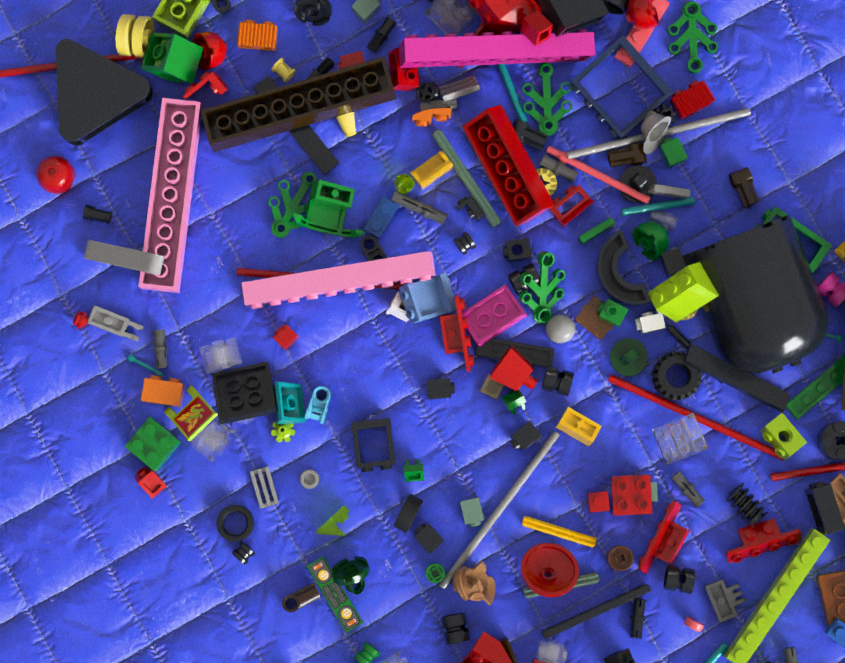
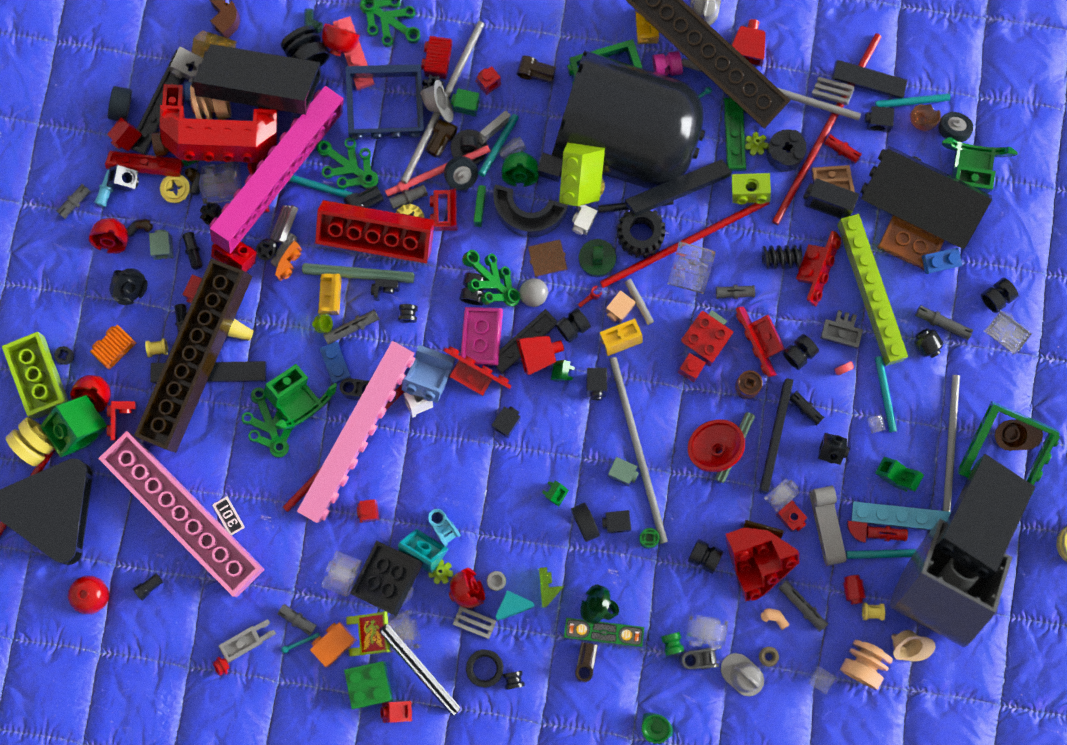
camera: 50 degrees left, 5 degrees down
light grey beam [83,240,164,275] -> none
black window [352,418,396,472] -> none
medium nougat helmet [452,561,495,605] -> none
dark tan tile [479,374,504,400] -> none
black brick [503,238,532,263] -> none
red brick [521,11,553,46] -> none
yellow axle [522,516,597,548] -> none
green brick [597,299,628,328] -> none
none -> black gear [200,202,222,225]
none -> sticker [213,496,245,535]
none -> axle [379,624,460,715]
none -> black wheel [444,156,478,190]
none -> red cylinder [449,568,486,608]
none -> red brick [475,66,501,96]
none -> teal slope [496,590,534,621]
none -> red hand [578,286,602,308]
none -> light nougat brick [606,290,635,323]
none -> light grey piece [625,279,654,325]
none -> lime plant [745,132,768,156]

